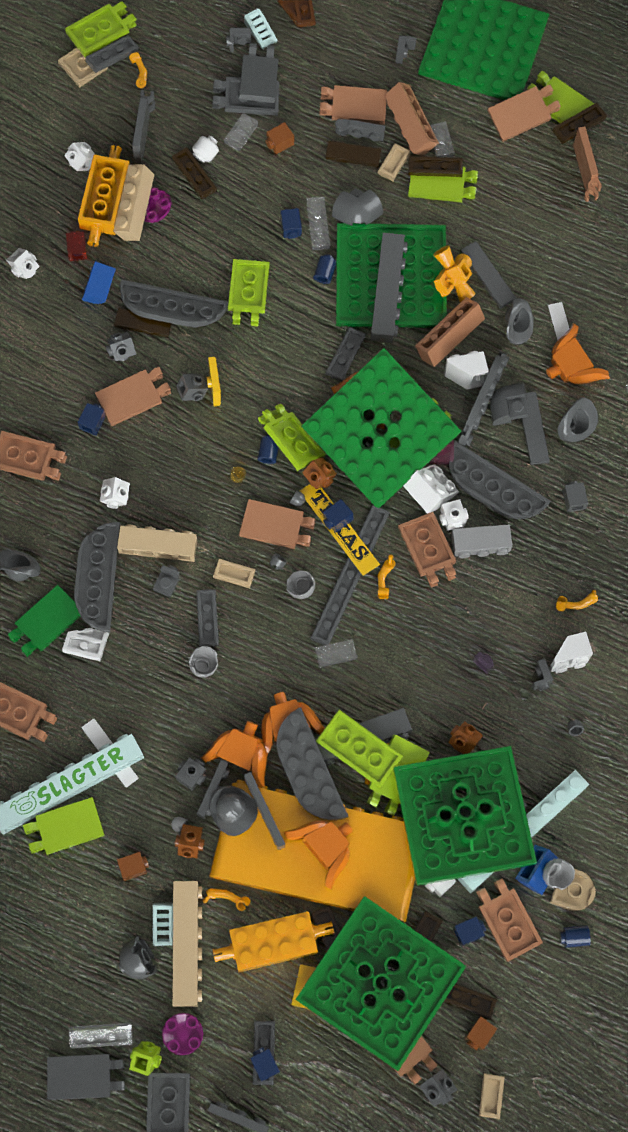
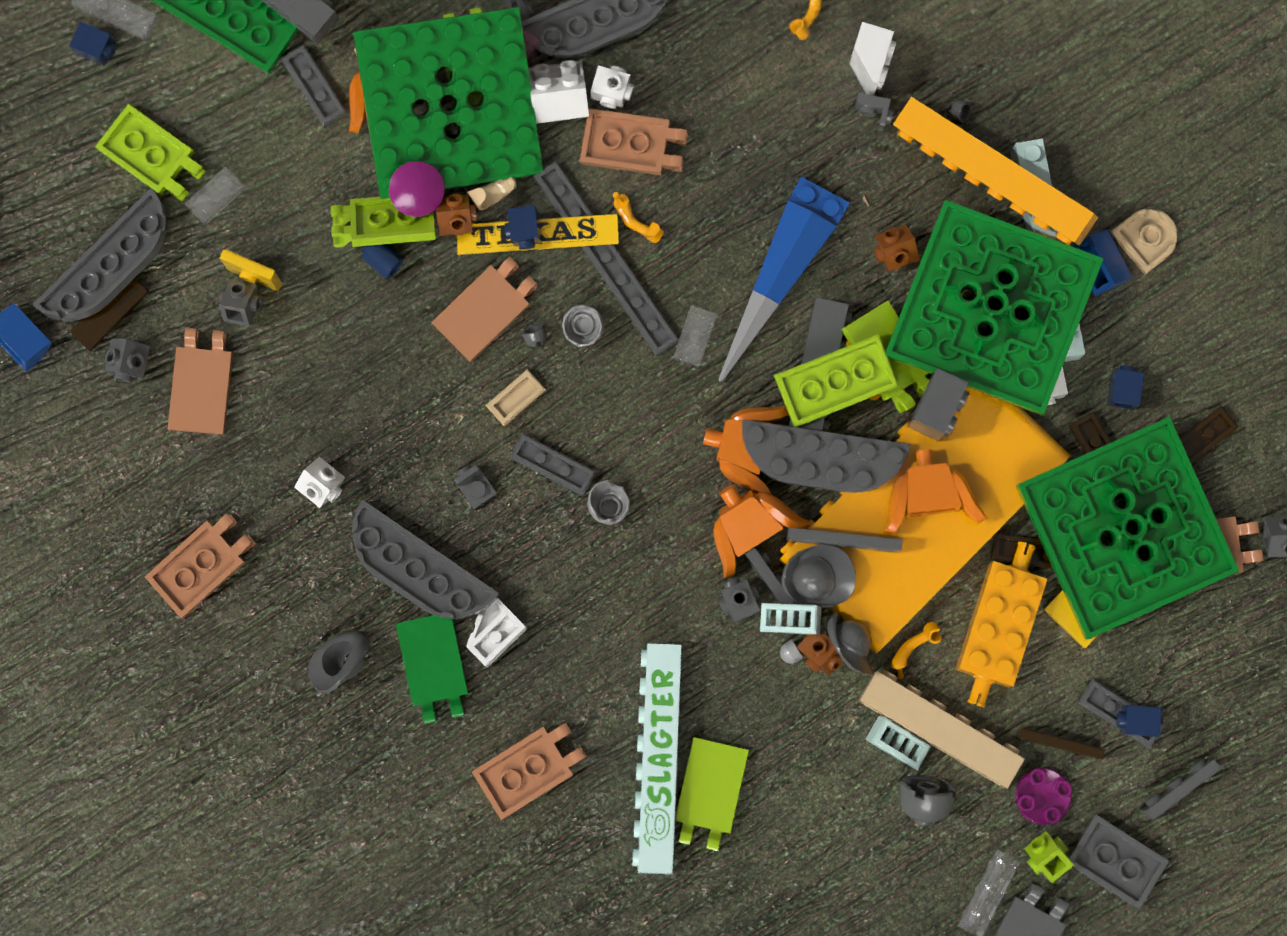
camera: 55 degrees left, 10 degrees up
dark blue brick [78,403,106,436] -> none
white sticker [81,719,139,787] -> none
tan brick [117,524,197,562] -> none
dark orange brick [117,852,149,881] -> none
clear yellow hinge [230,466,246,483] -> none
dark grey hinge [289,490,305,506] -> none
dark blue brick [313,254,337,284] -> none
light grey brick [451,525,512,558] -> none
dark orange brick [465,1016,497,1051] -> none
clear purple plate [473,652,494,674] -> none
nougat tile [476,879,543,962] -> none
light grey hair [543,858,575,890] -> none
dark blue brick [559,925,591,948] -> none
none -> clear plate [185,167,245,225]
none -> magenta dish [389,161,444,217]
none -> tan helmet [467,177,516,210]
none -> blue plate [719,177,850,382]
none -> light aqua slope [760,603,821,635]
none -> dark grey hat [826,612,875,676]
none -> light orange brick [893,97,1098,246]
none -> dark grey brick [908,368,970,441]
none -> dark brown tile [1016,728,1105,760]

